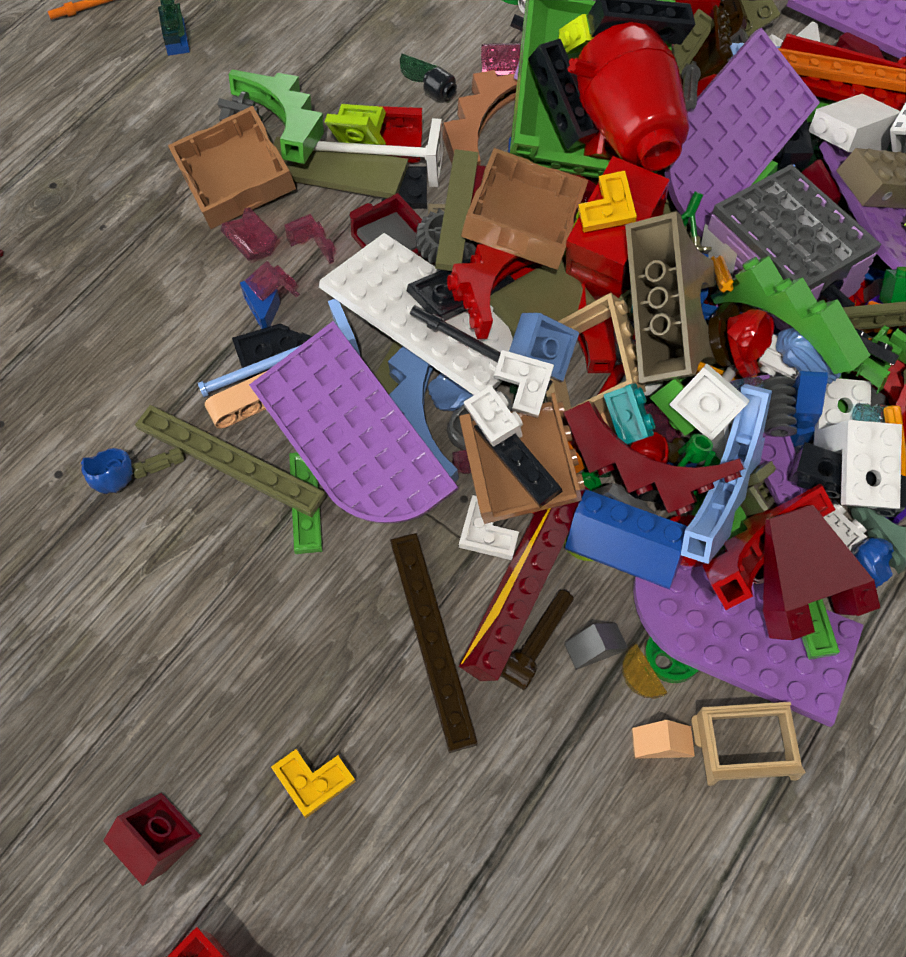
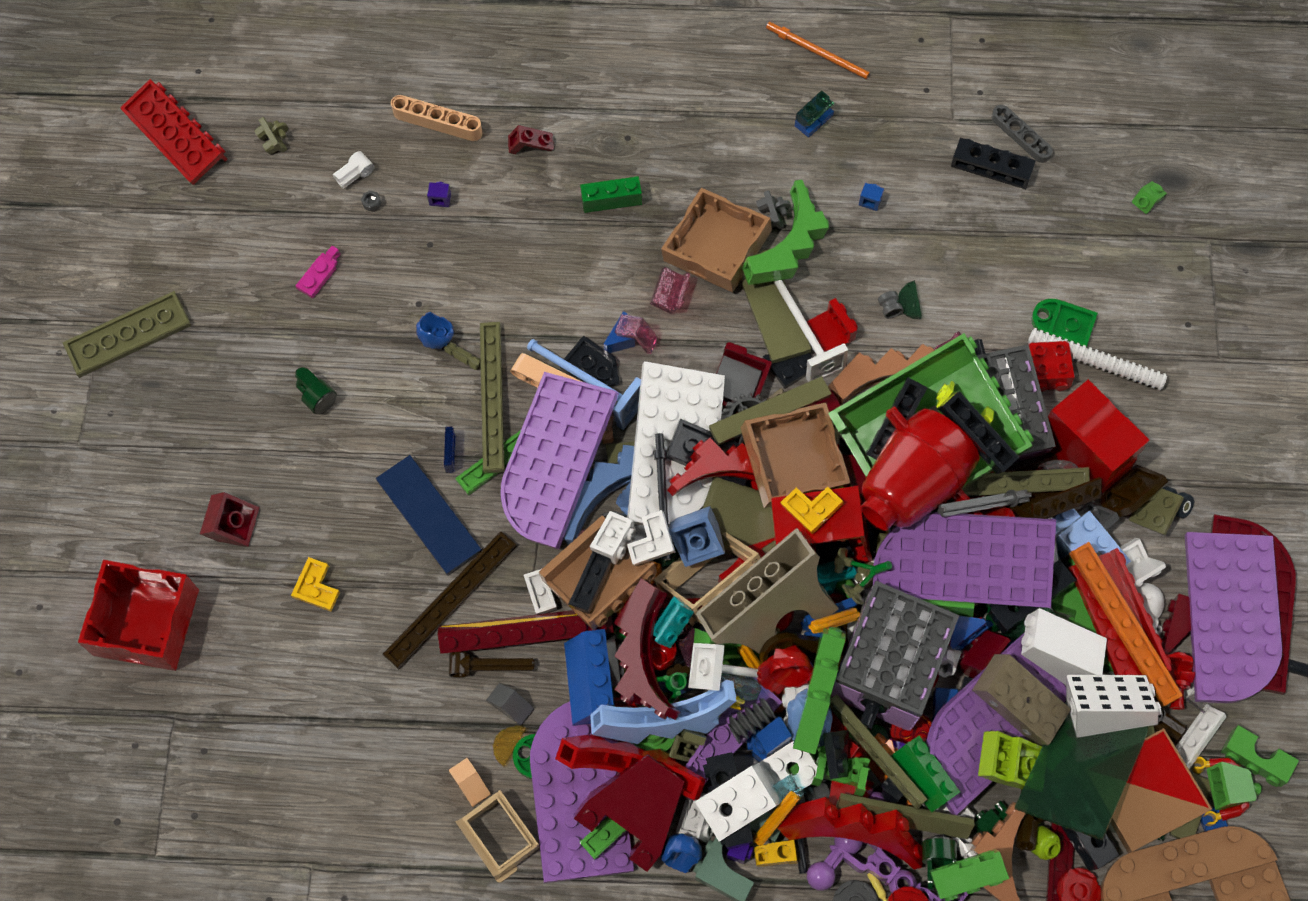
camera: 60 degrees right, 5 degrees up
clear pink bracket [284,214,335,264] -> none
lime bracket [325,104,386,145] -> none
black head [423,67,457,102] -> none
none -> dark green piece [295,367,337,414]
none -> dark blue tile [376,455,482,576]
none -> clear blue tile [444,426,456,473]
none -> green brick [580,176,642,213]
none -> blue plate [859,183,884,211]
none -> dark grey wheel [878,291,903,319]

